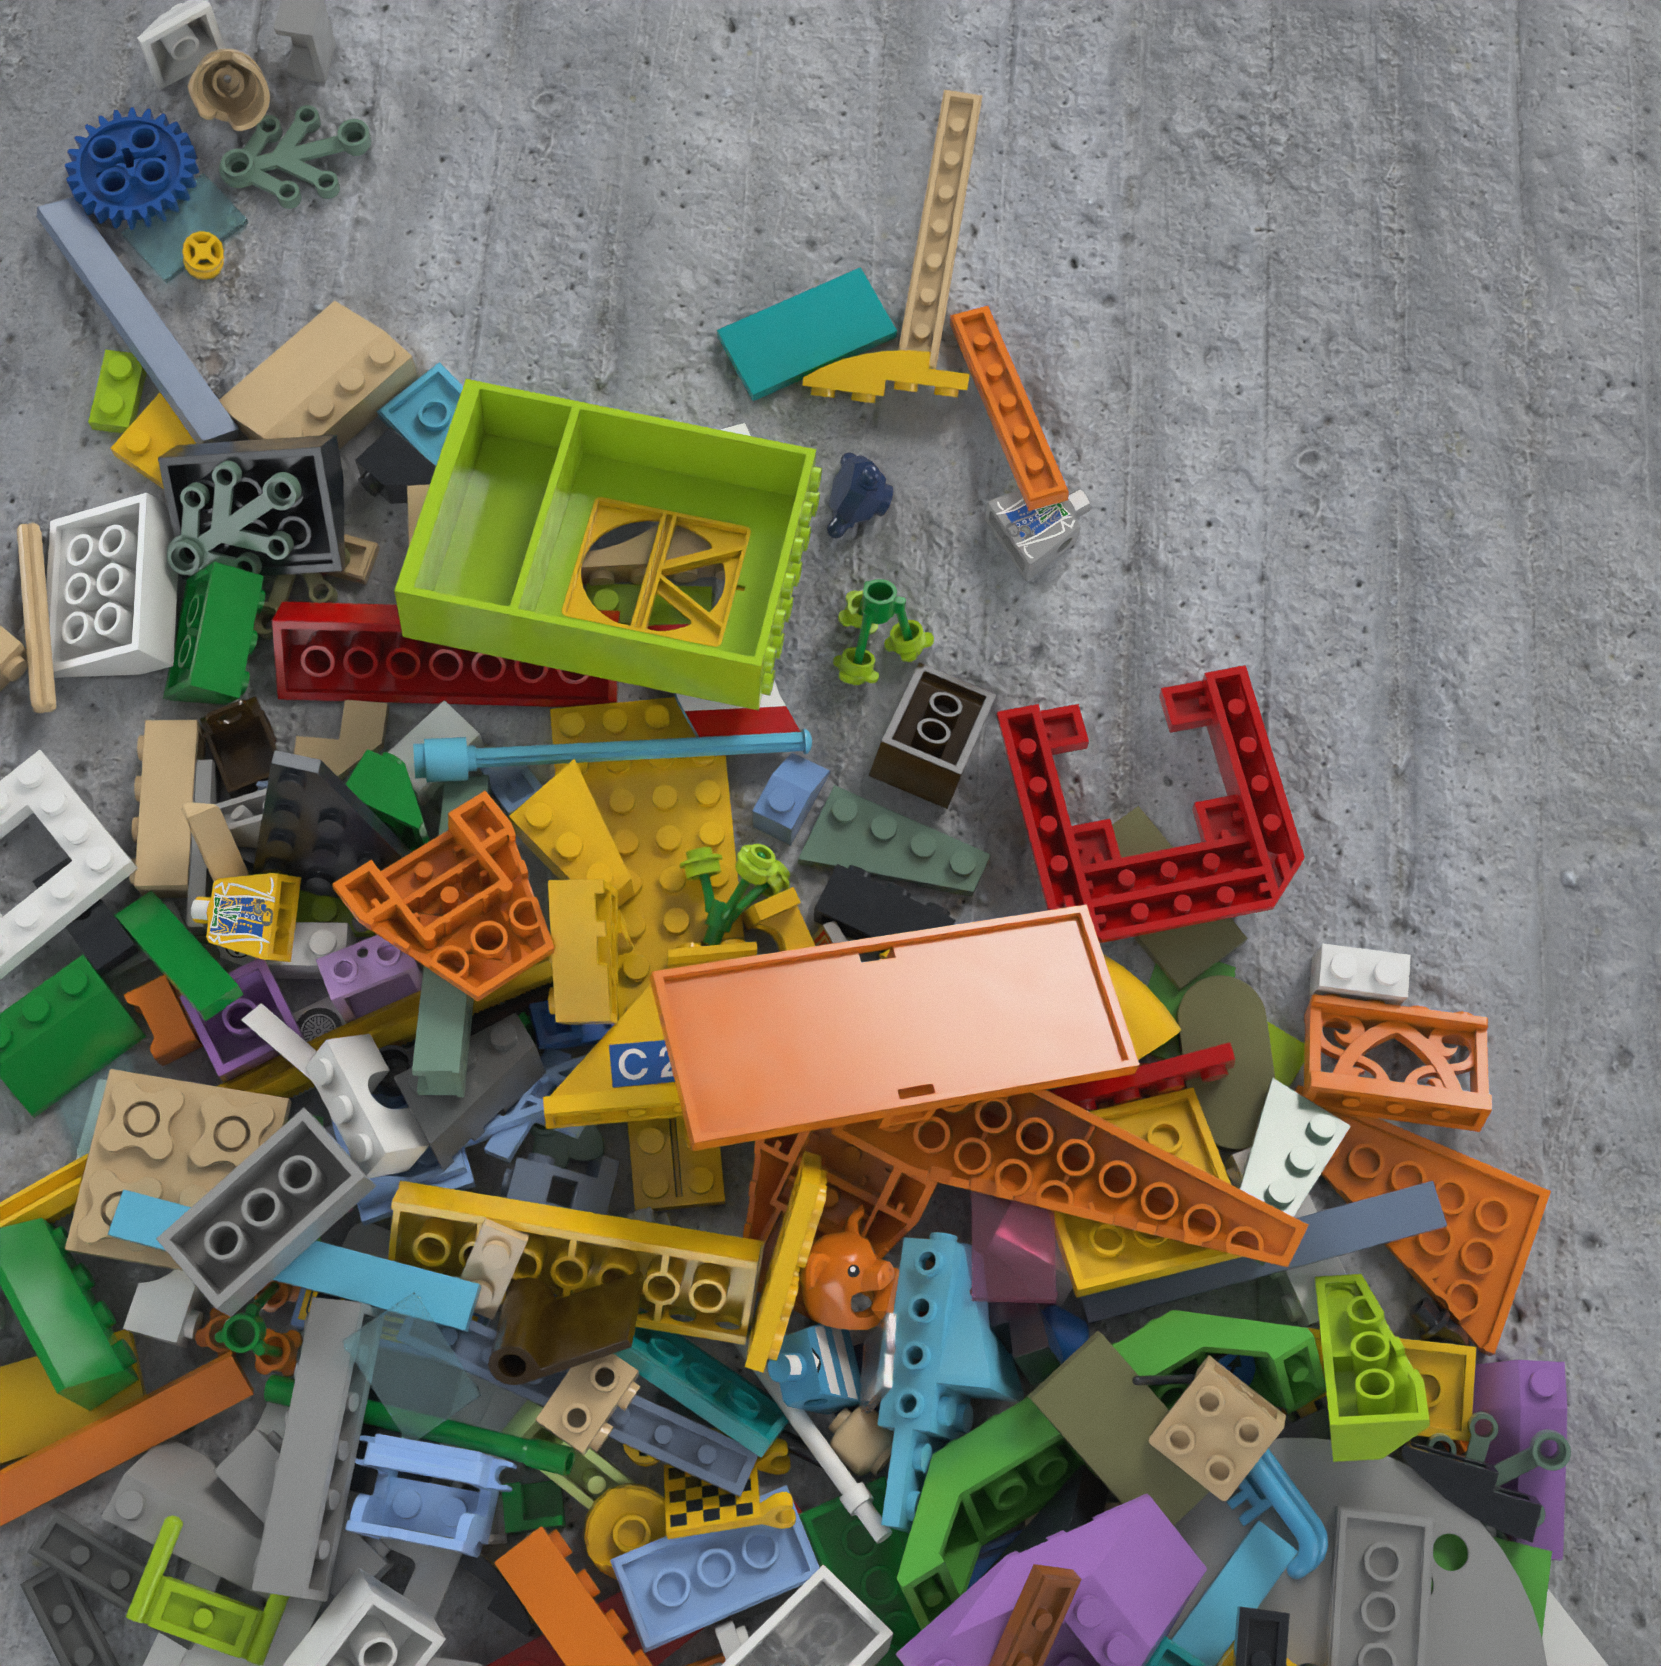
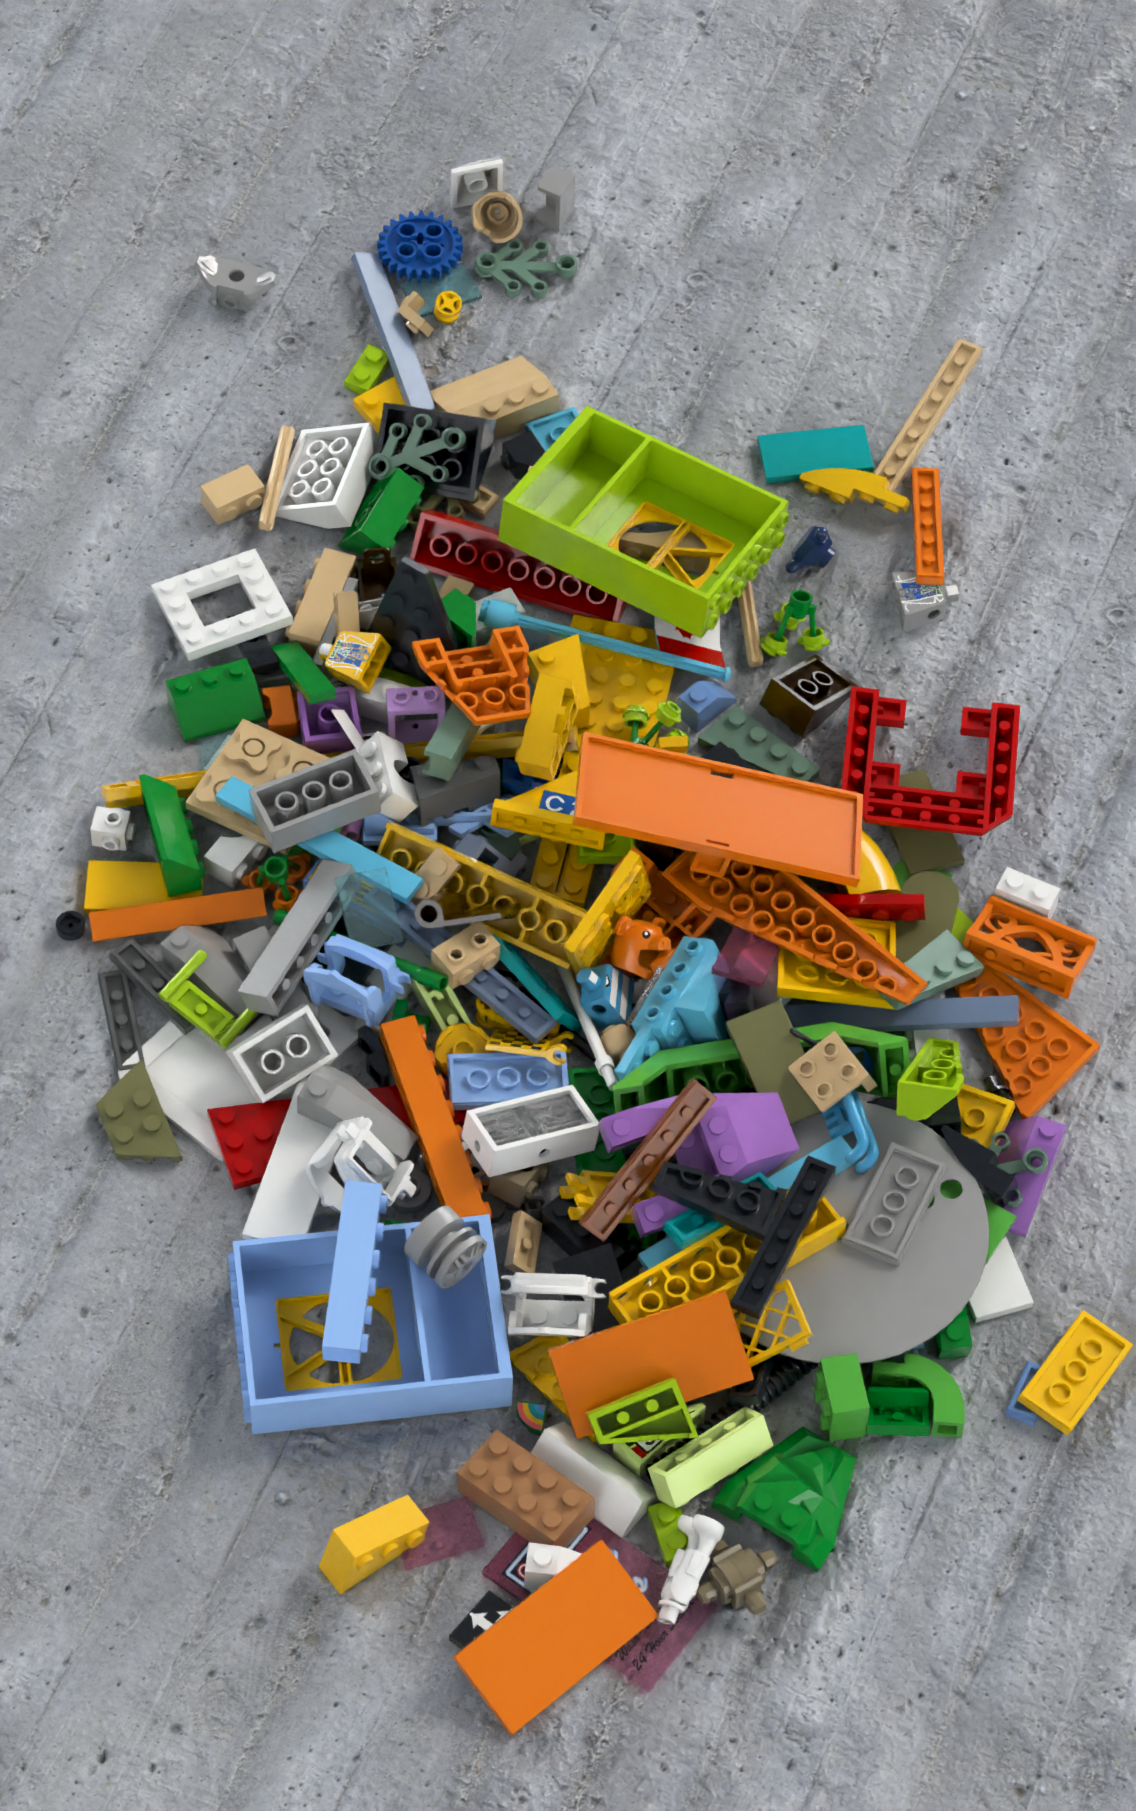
camera: 20 degrees right, 15 degrees down
none -> tan bracket [397,291,435,337]
none -> tan axle [738,580,763,668]

